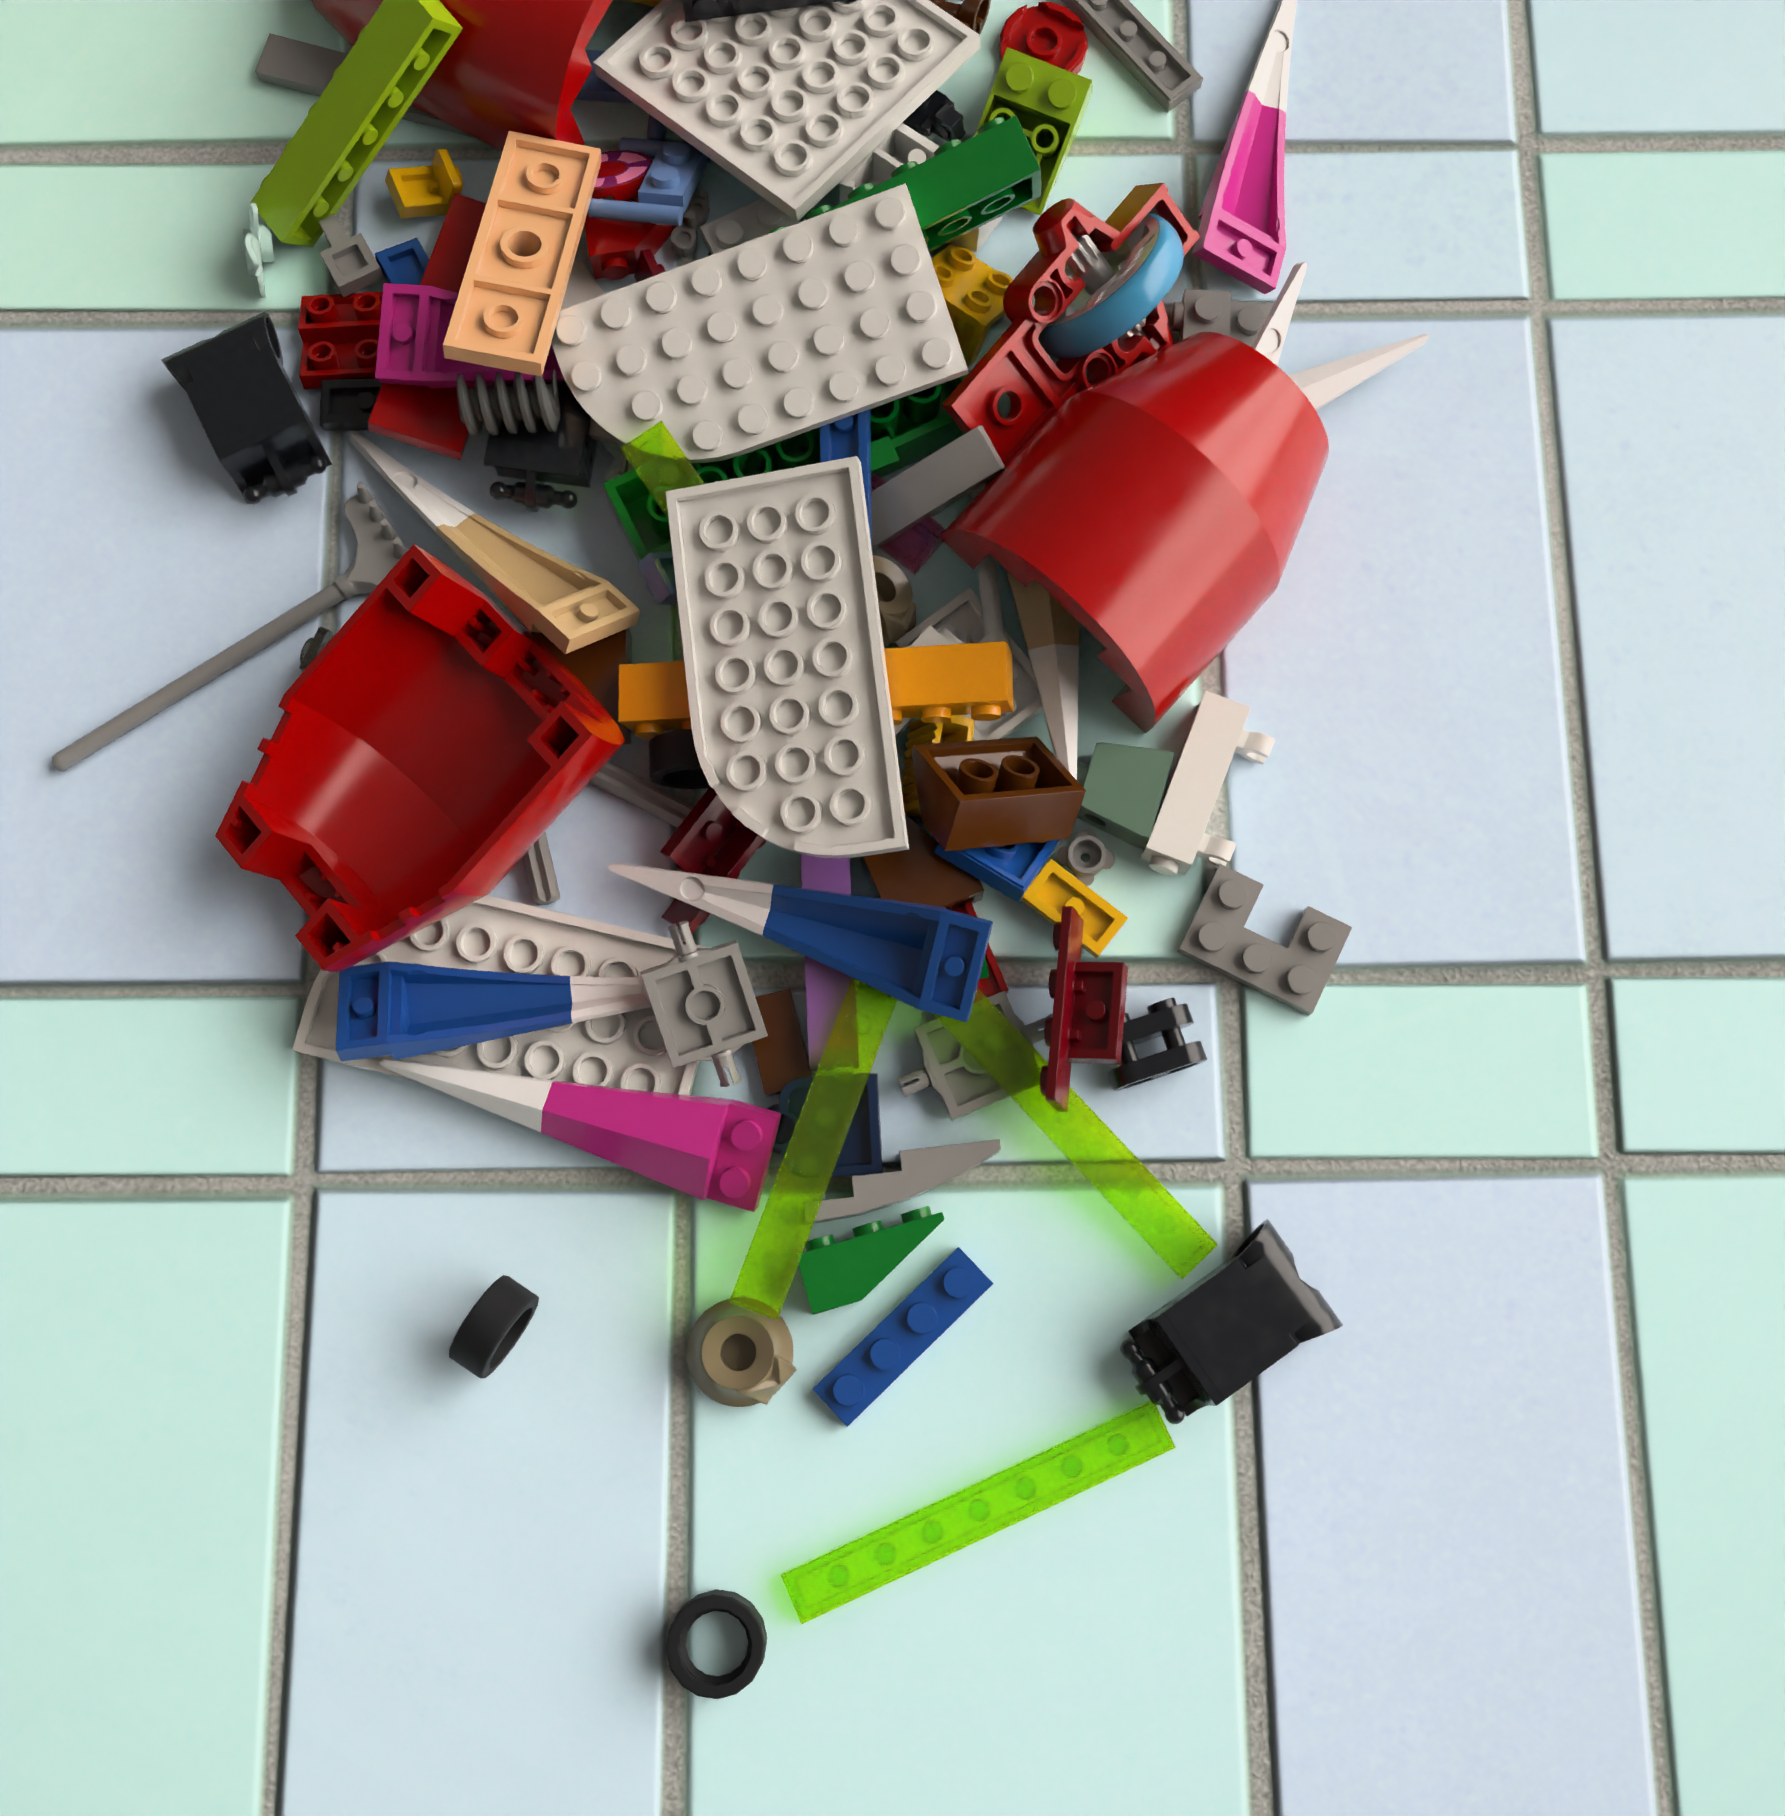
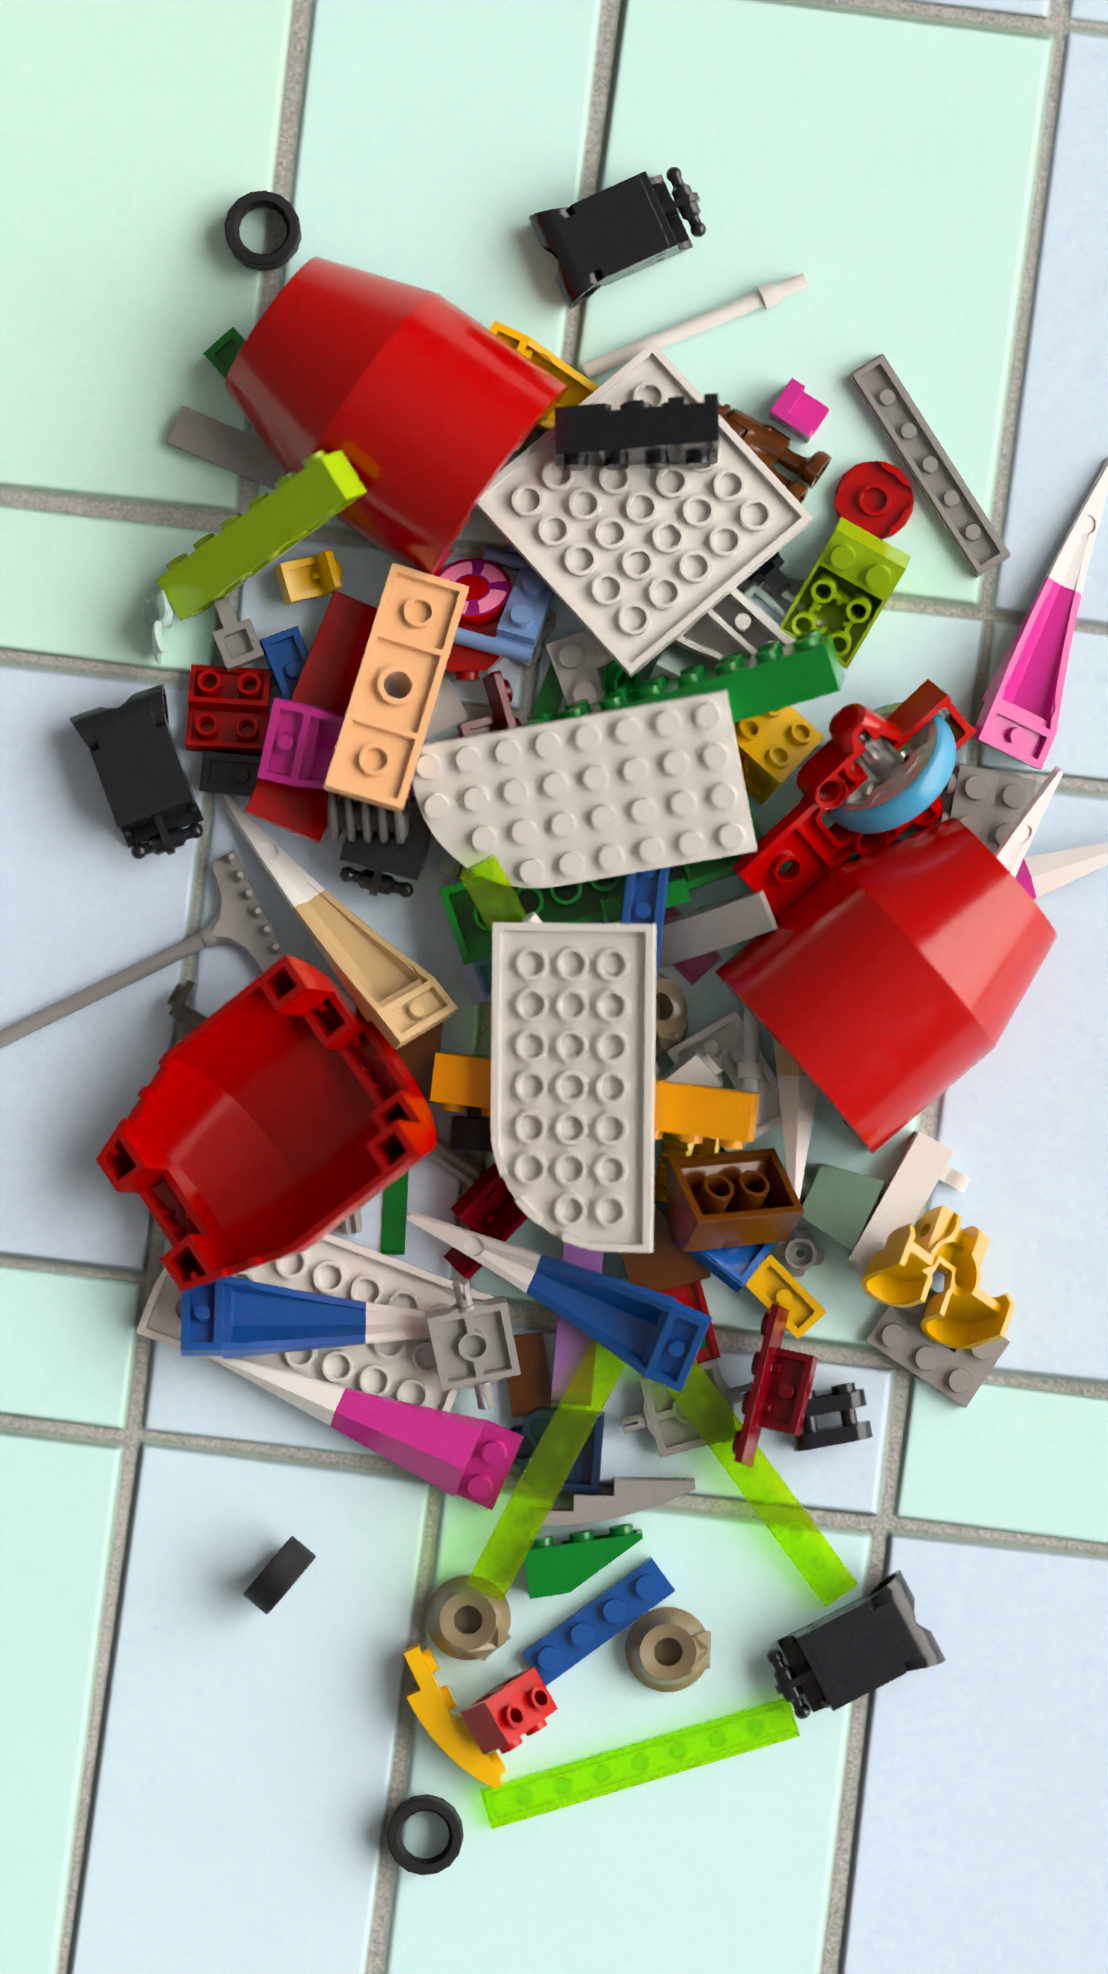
camera: 10 degrees right, 10 degrees up
none -> green piece [380,1170,409,1255]
none -> yellow slope [403,1642,507,1789]
none -> red brick [460,1667,558,1755]
none -> dark tan piece [625,1607,711,1692]
none -> yellow piece [861,1205,1015,1349]

